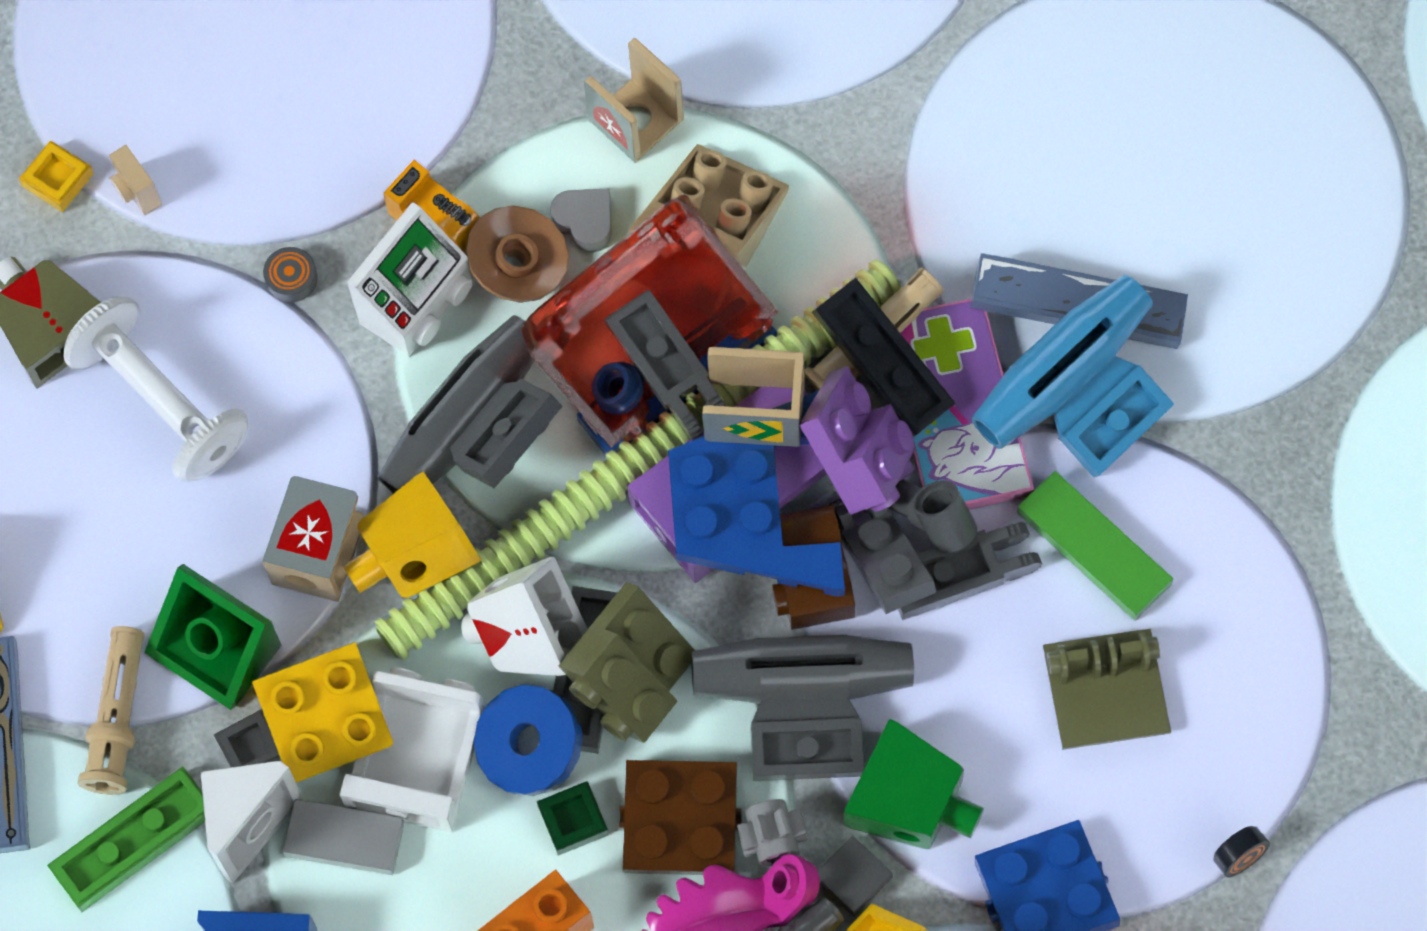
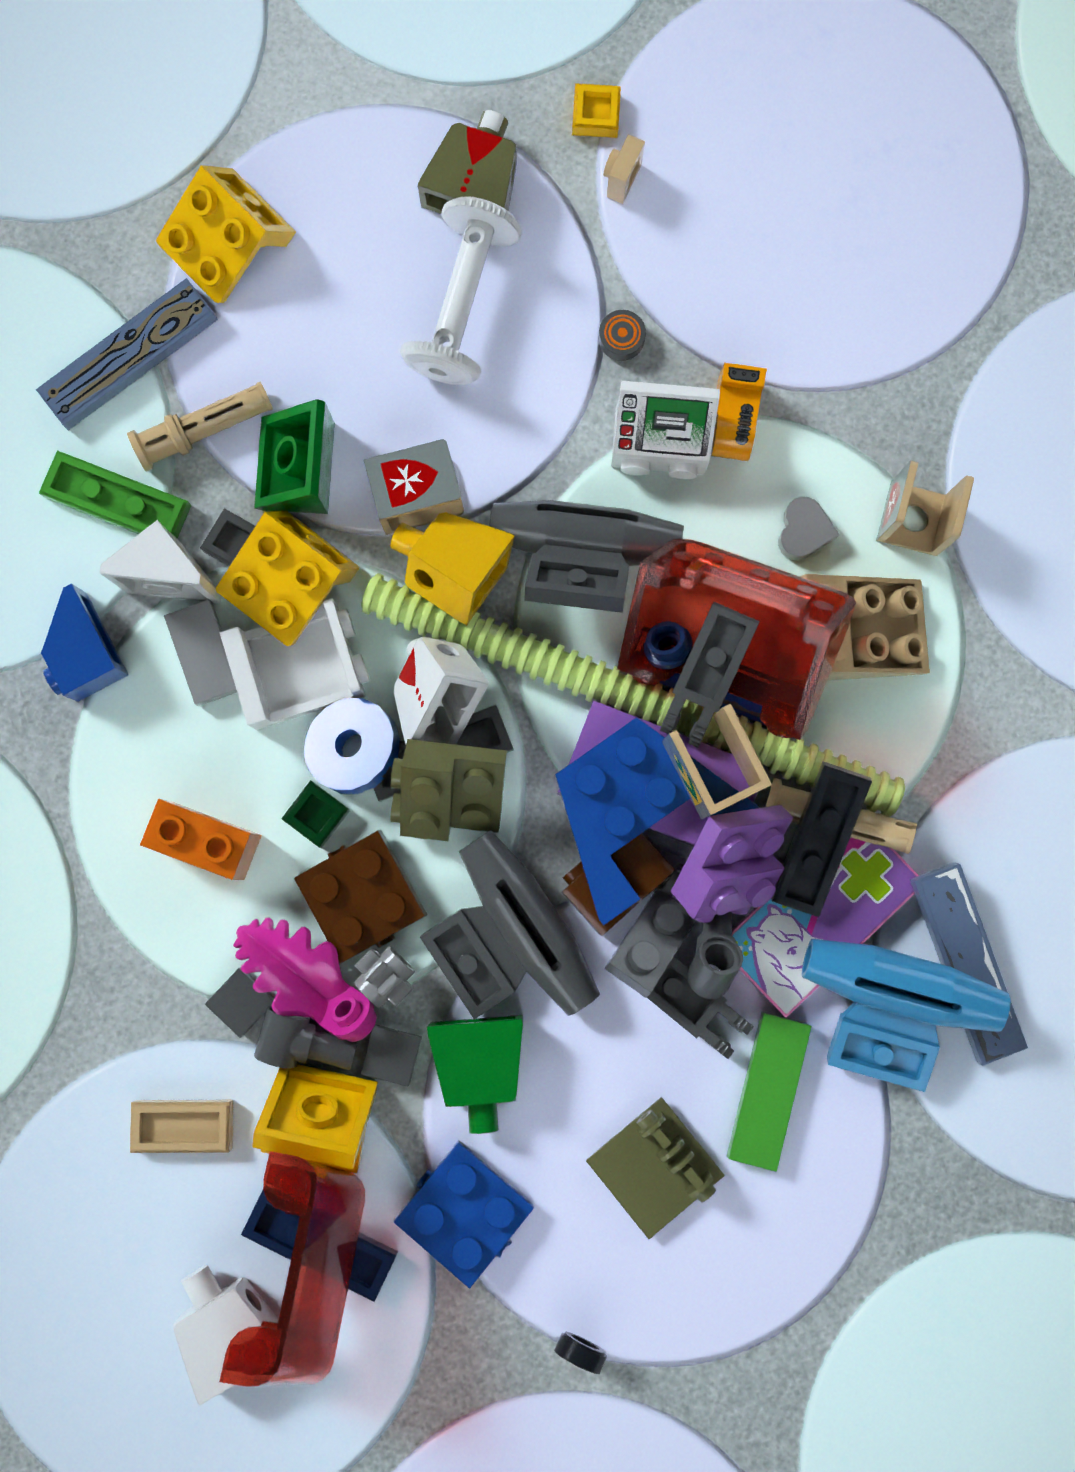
camera: 55 degrees right, 15 degrees up
medium nougat dish [465,205,569,303] -> none

